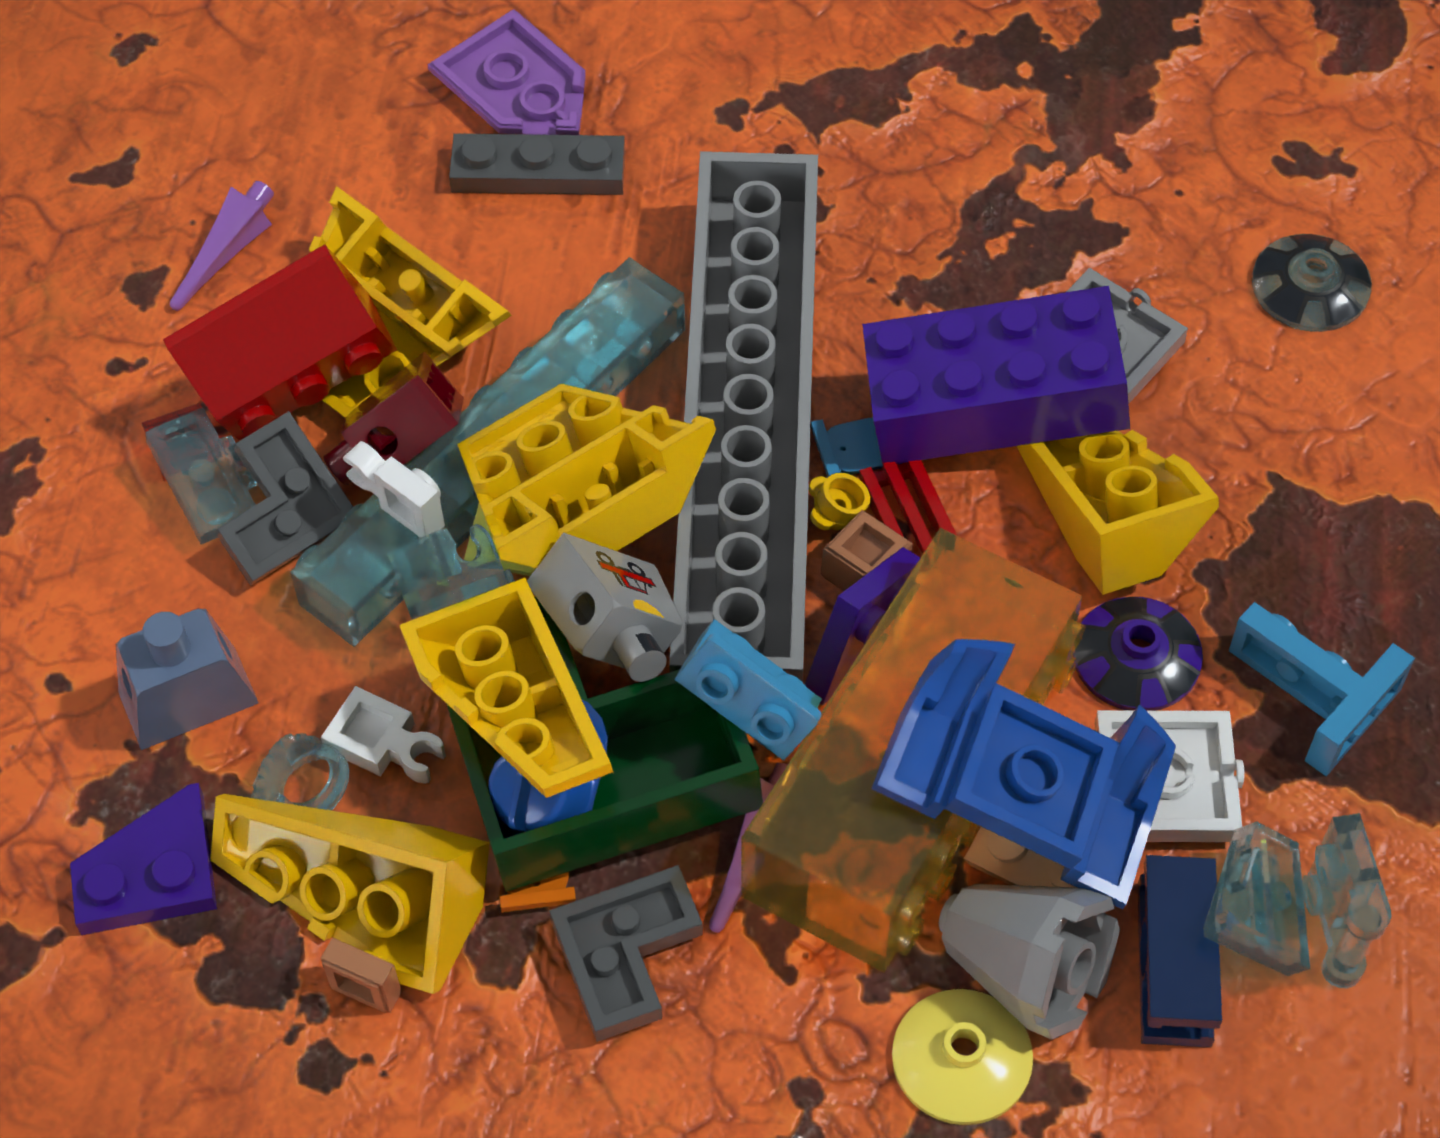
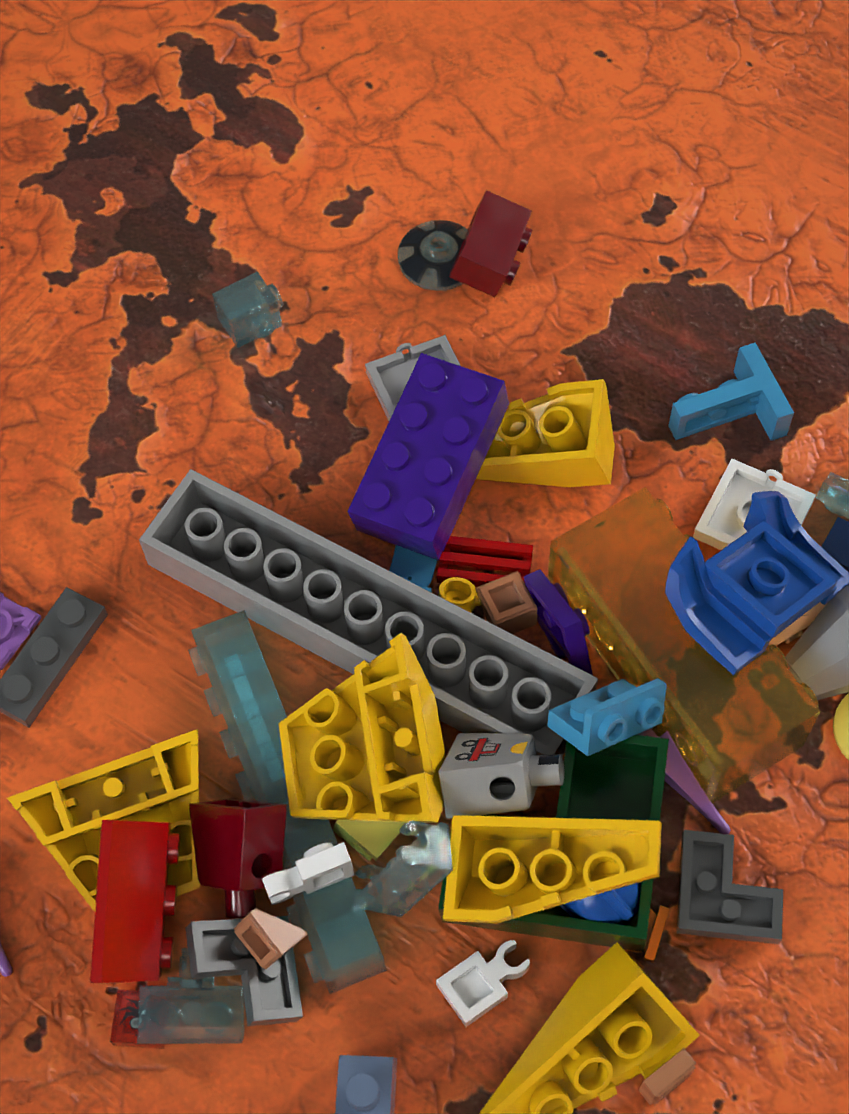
camera: 60 degrees left, 5 degrees up
clear light blue piece [251,733,349,811] -> none
dish [1073,597,1203,711] -> none
none -> clear light blue brick [212,272,283,348]
none -> nougat slope [234,908,308,970]
none -> dark red brick [449,190,532,297]

